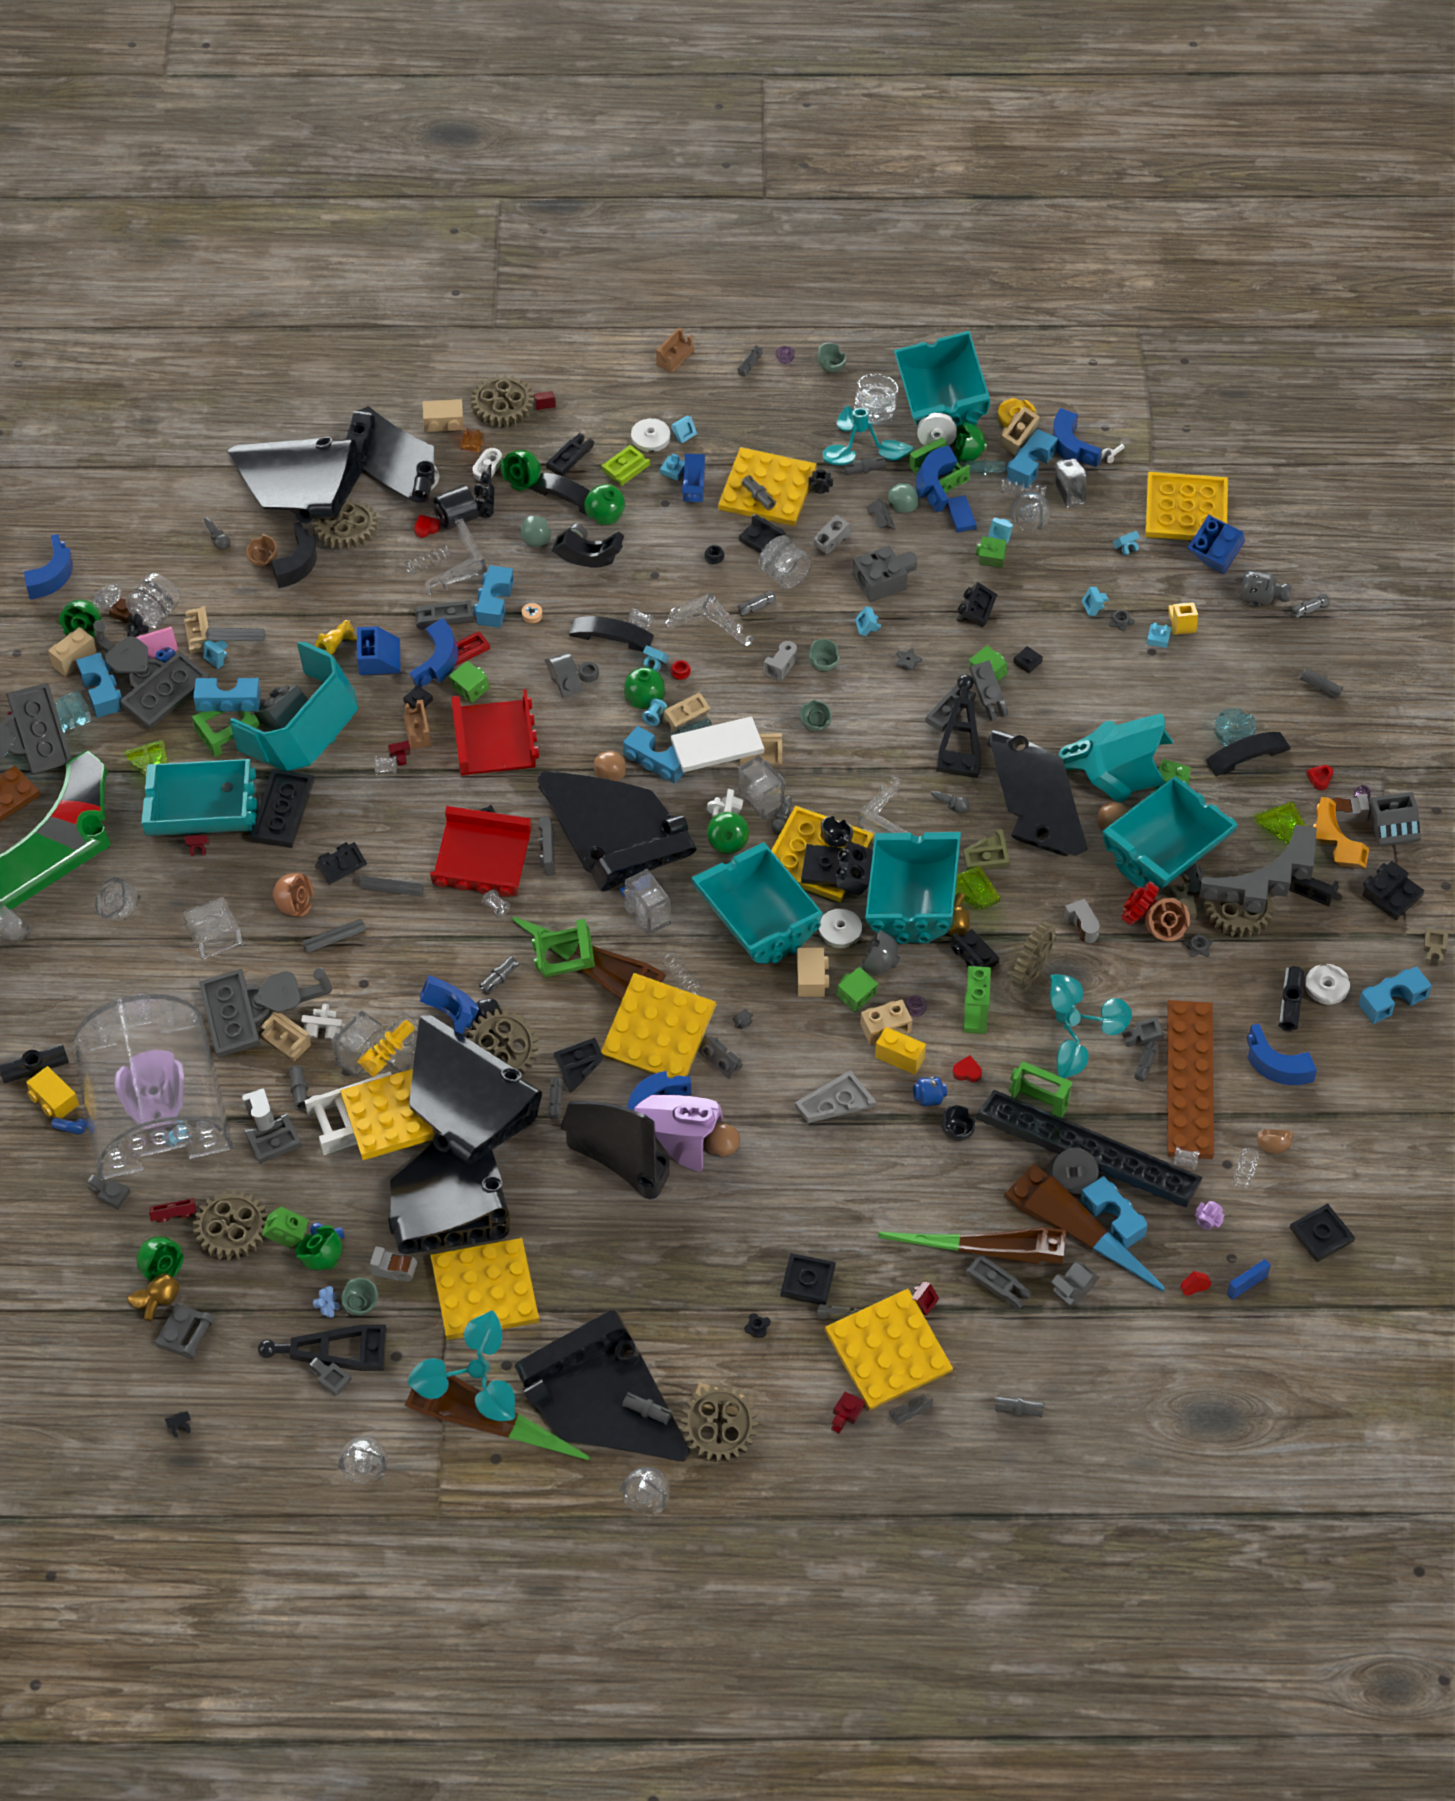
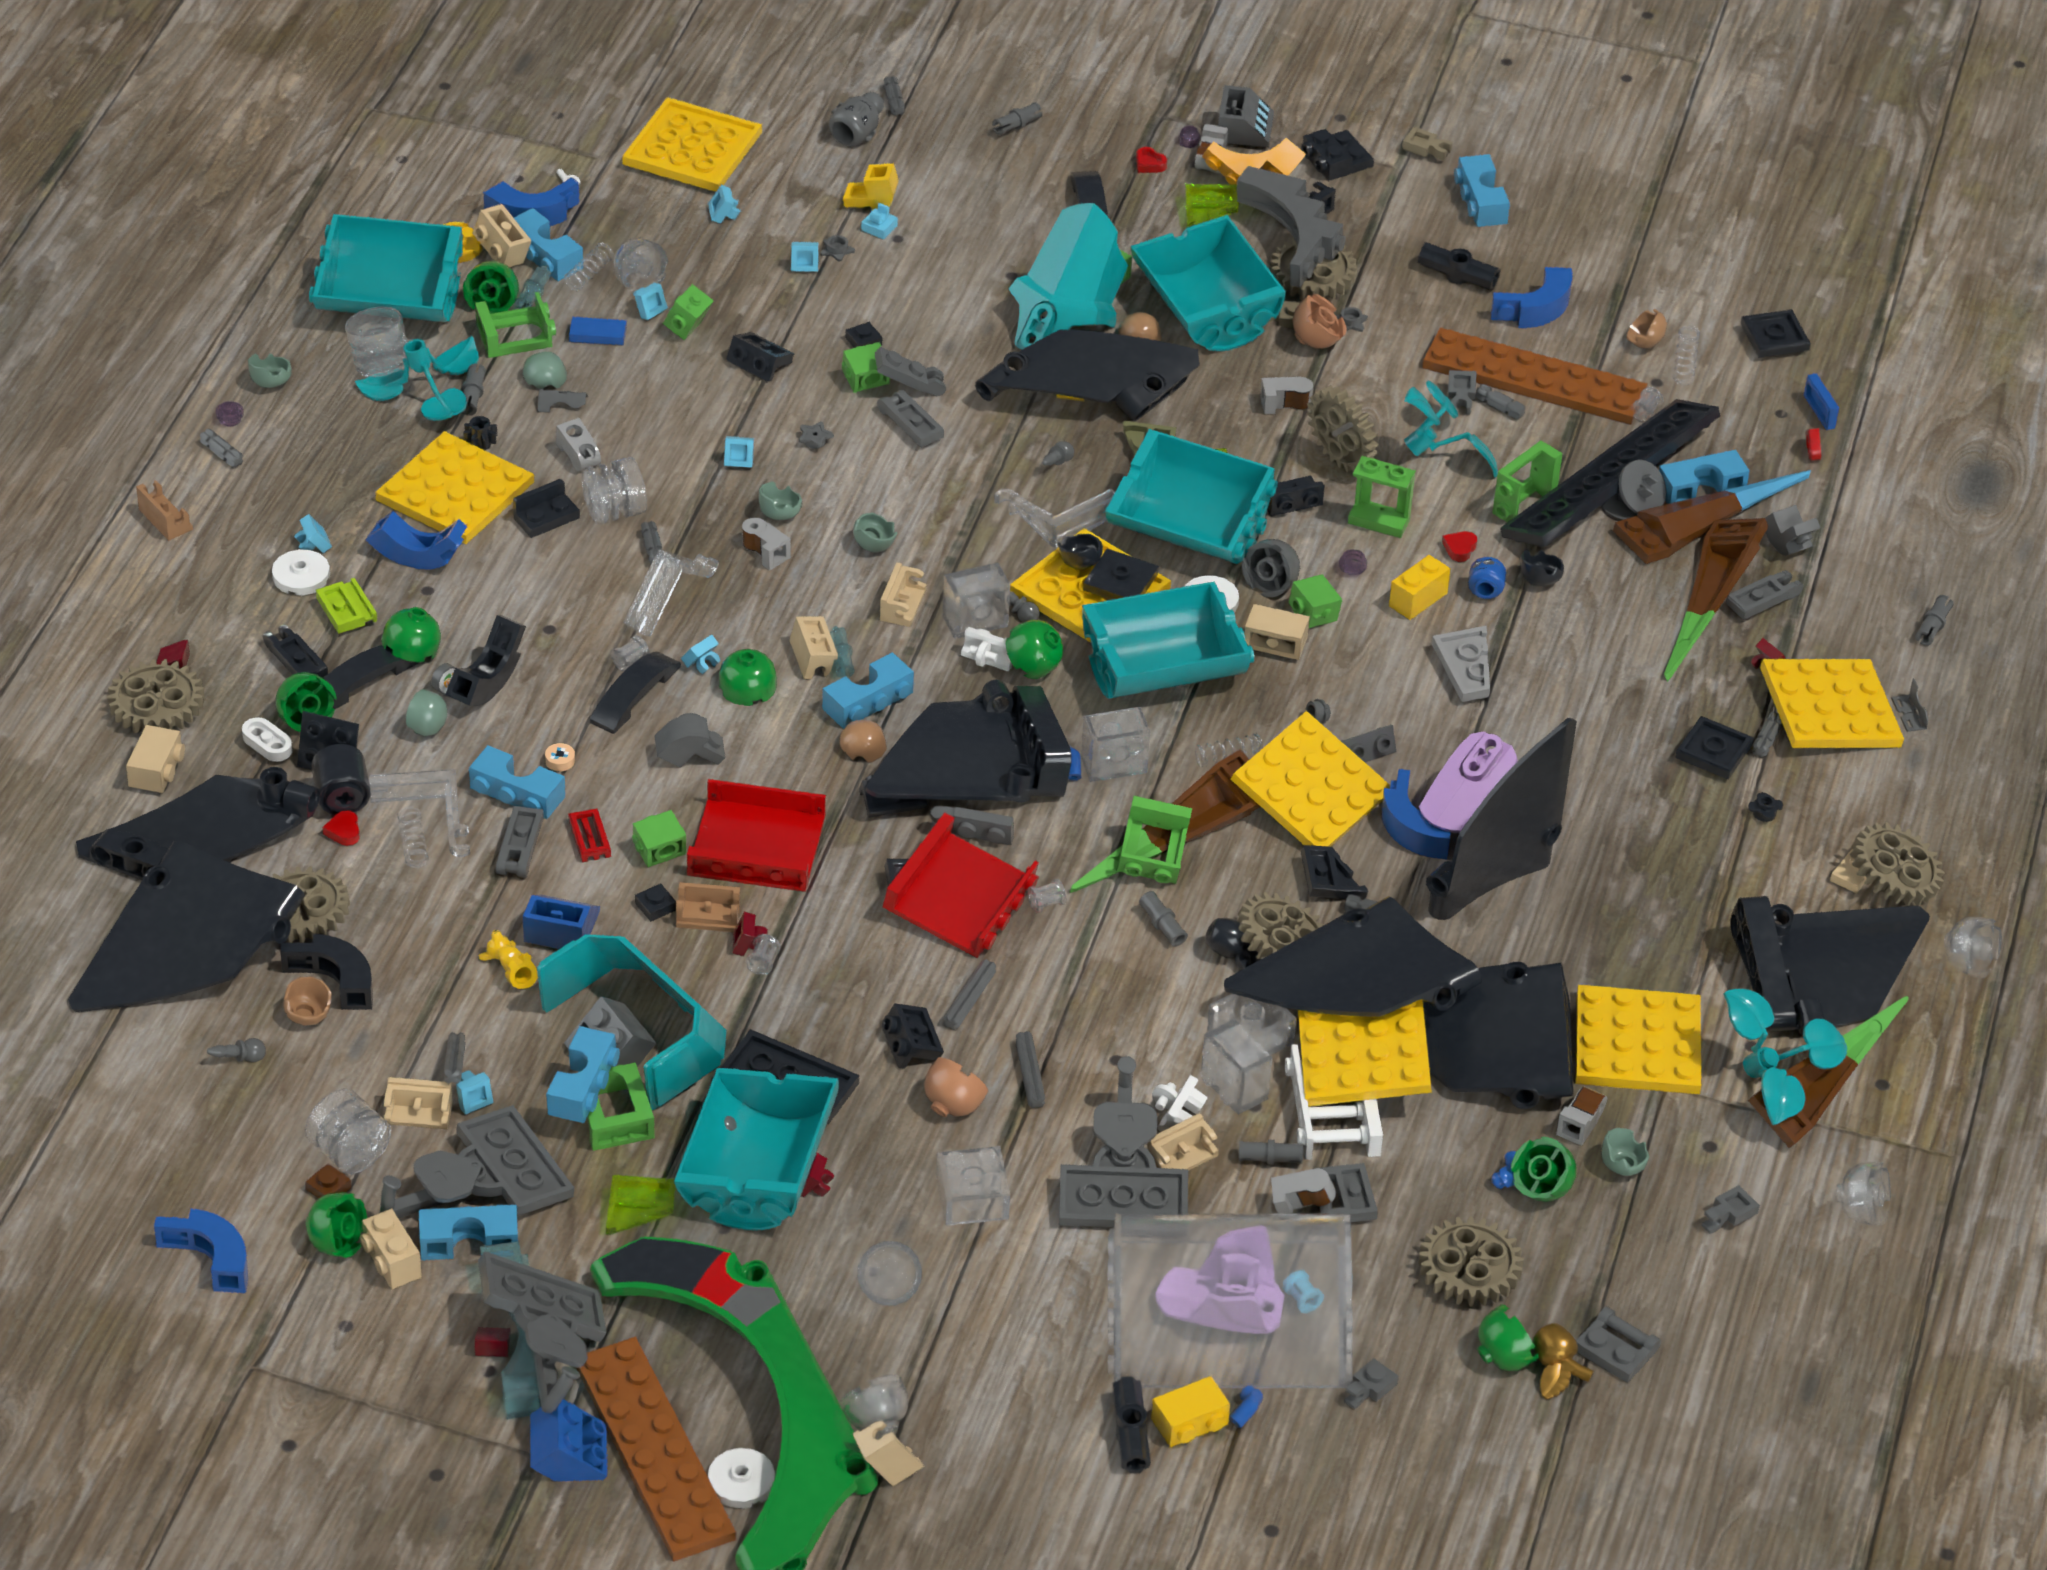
camera: 75 degrees left, 10 degrees down
clear gear [92,583,122,609] -> none
black plant [127,613,149,637] -> none
bright pink slope [136,627,178,659] -> none
dark red plate [149,1198,197,1223] -> none
blue arm [156,647,176,663] -> none
black tile [164,1410,191,1438] -> none
black plate [258,1324,387,1371] -> none
bright green head [262,1207,308,1248] -> none
light blue plant [313,1286,340,1317] -> none
yellow piece [357,1020,415,1077] -> none
blue arch [409,618,458,687] -> none
blue arch [420,975,479,1034] -> none
clear orange tile [460,428,484,452] -> none
dark grey pin [623,1392,673,1425] -> none
medium azure bush [642,698,667,726] -> none
medium azure tile [660,453,685,481] -> none
red plate [670,660,691,680] -> none
white tile [671,716,764,772] -> none
black plate [704,545,725,564] -> none
dark grey pin [741,475,776,511] -> none
dark red plate [831,1391,866,1434] -> none
black brick [835,842,873,896] -> none
dark grey brick [852,546,917,602] -> none
tan brick [860,1000,912,1045] -> none
blue arch [916,445,957,512] -> none
white plate [917,413,957,446] -> none
black plate [936,674,981,778] -> none
clear torso [1055,459,1086,507] -> none
red gear [1121,881,1159,925] -> none
blue slope [1188,514,1245,575] -> none
lavender gear [1195,1201,1225,1230] -> none
clear light blue plate [1214,708,1257,746] -> none
white plate [1305,964,1350,1005] -> none

